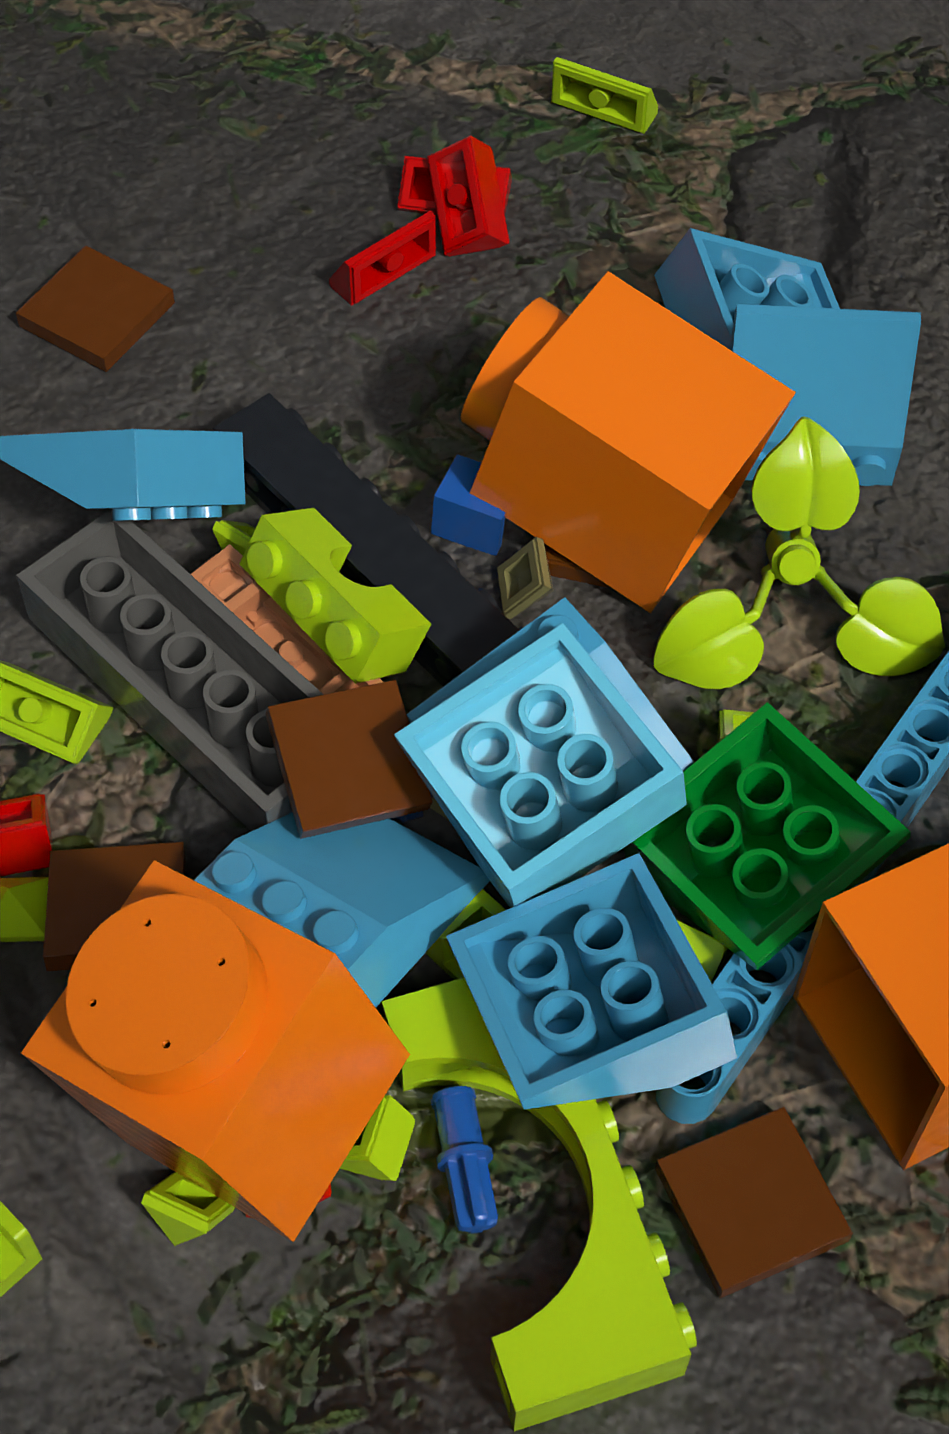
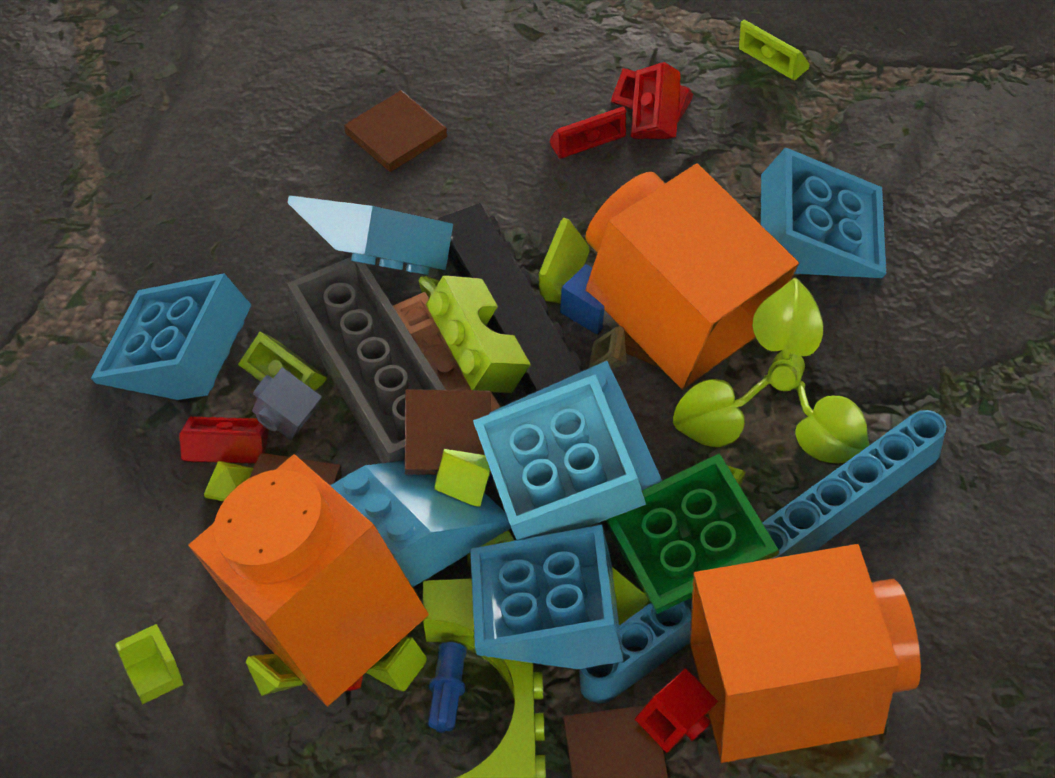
camera: 20 degrees right, 5 degrees down
dark azure slope [729,304,921,486] -> none
none -> sand blue brick [252,367,322,440]
none -> lime slope [434,449,490,507]
none -> lime slope [539,218,590,304]
none -> red brick [634,668,719,753]

